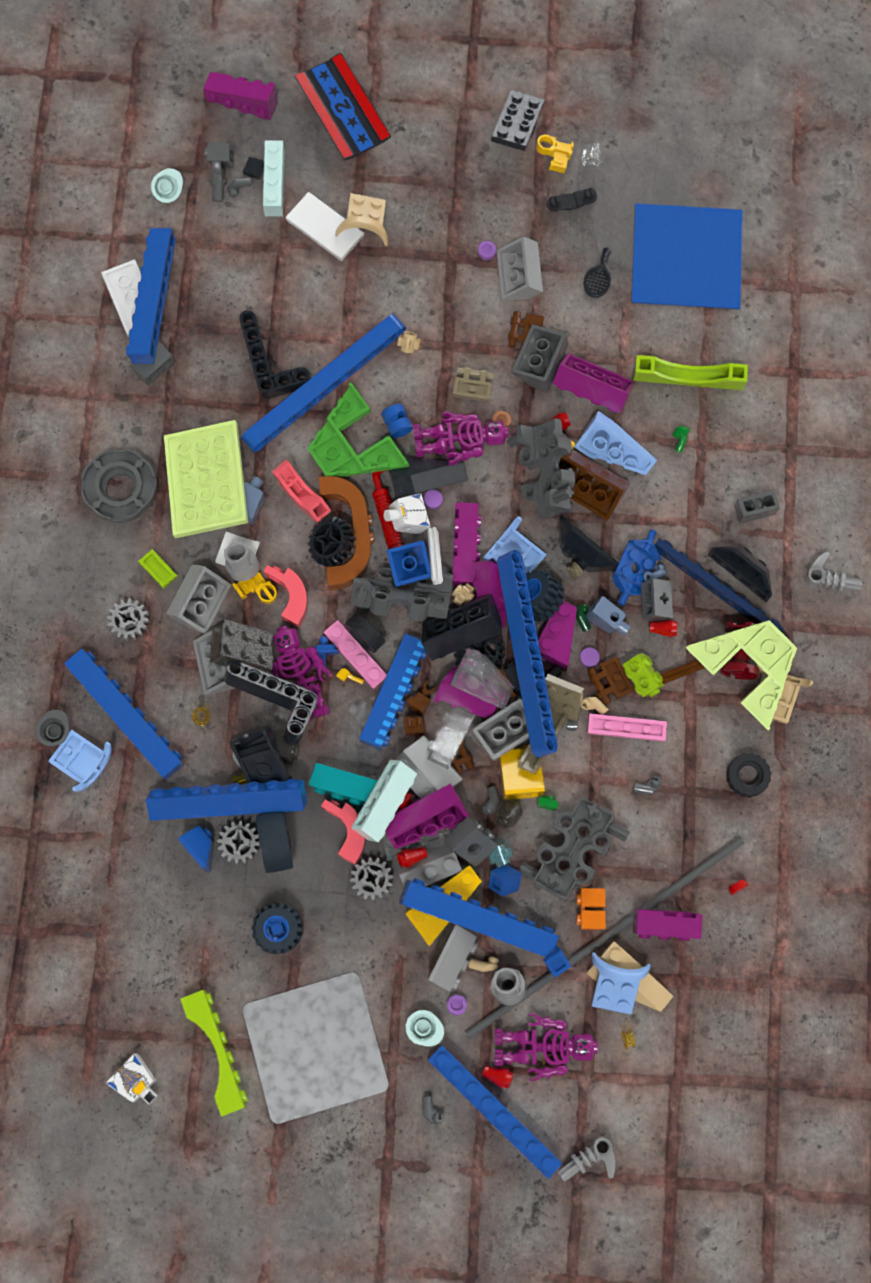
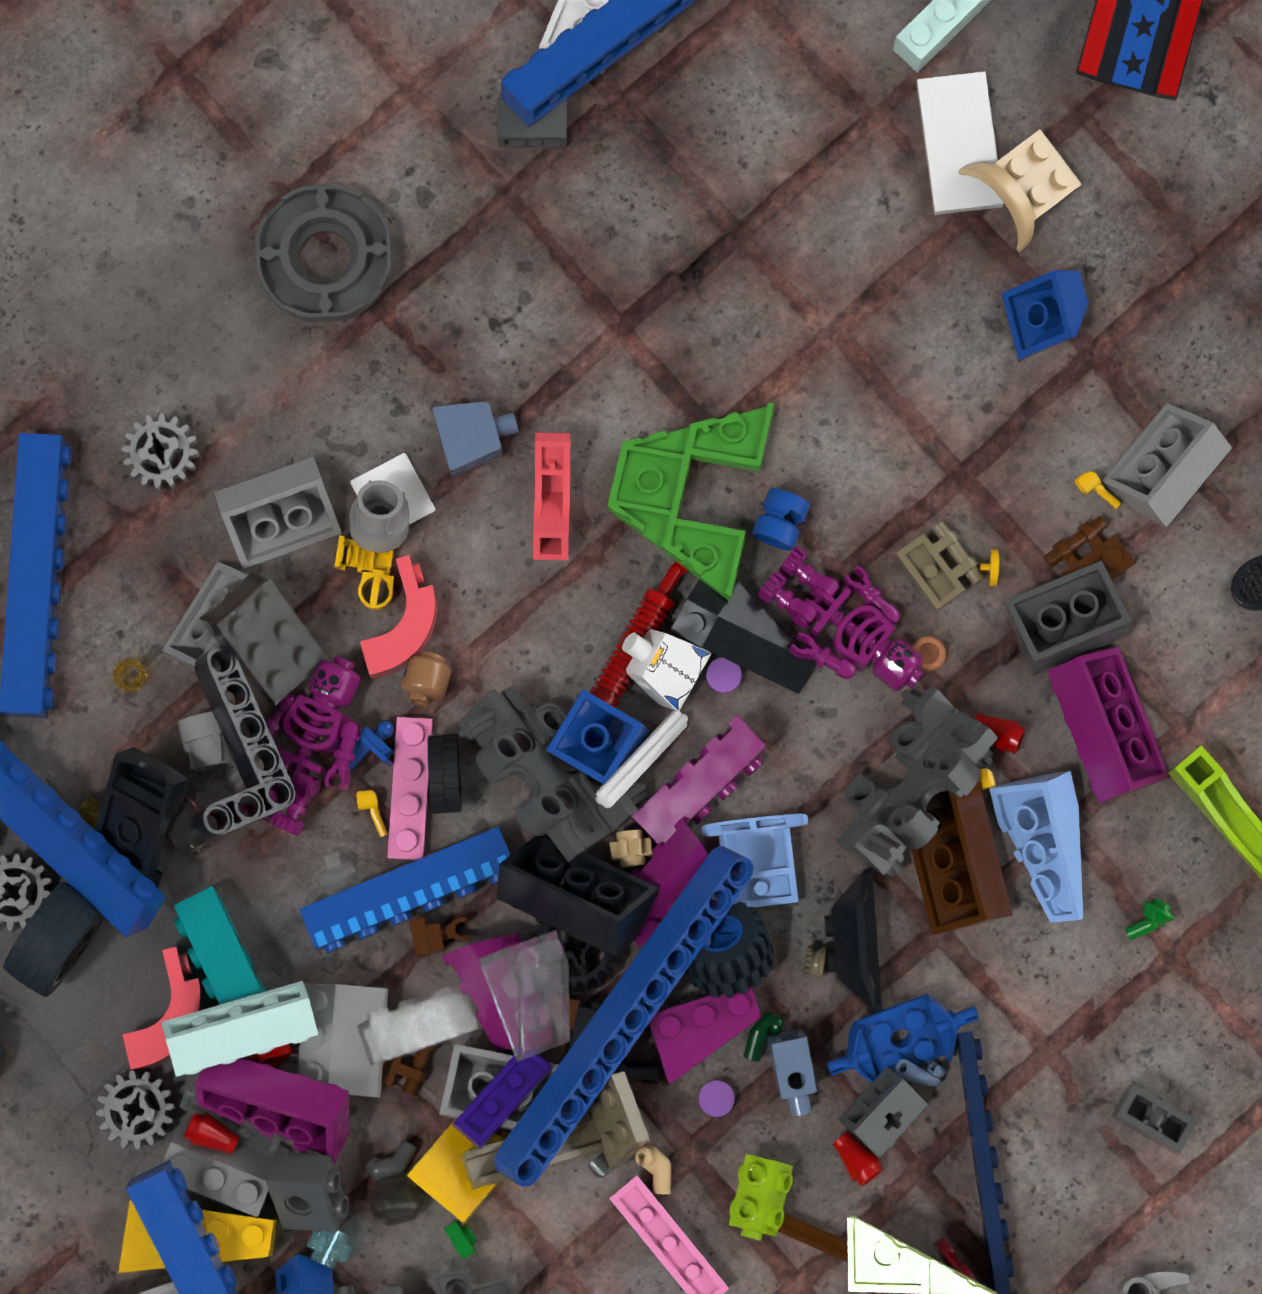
camera: 45 degrees right, 5 degrees up
lime tile [138,549,178,589] -> none
yellowish green plate [164,420,248,538] -> none
black beam [239,310,311,399] -> none
blue beam [241,314,406,452] -> none
black gear [307,516,357,567] -> none
dark orange arch [319,476,374,591] -> none
tan gear [397,331,421,353] -> none
reddish brown piece [404,716,425,737] -> none
medium lavender tile [478,241,496,260] -> none
reddish brown plate [587,656,634,705] -> none
black wedge [708,545,772,603] -> none
none -> light grey piece [178,711,242,773]
none -> medium nougat head [401,651,451,707]
none -> dark purple tile [453,1043,553,1150]
none -> yellow piece [980,549,999,586]
none -> blue slope [1001,270,1088,359]
none -> yellow hand [1074,471,1121,509]

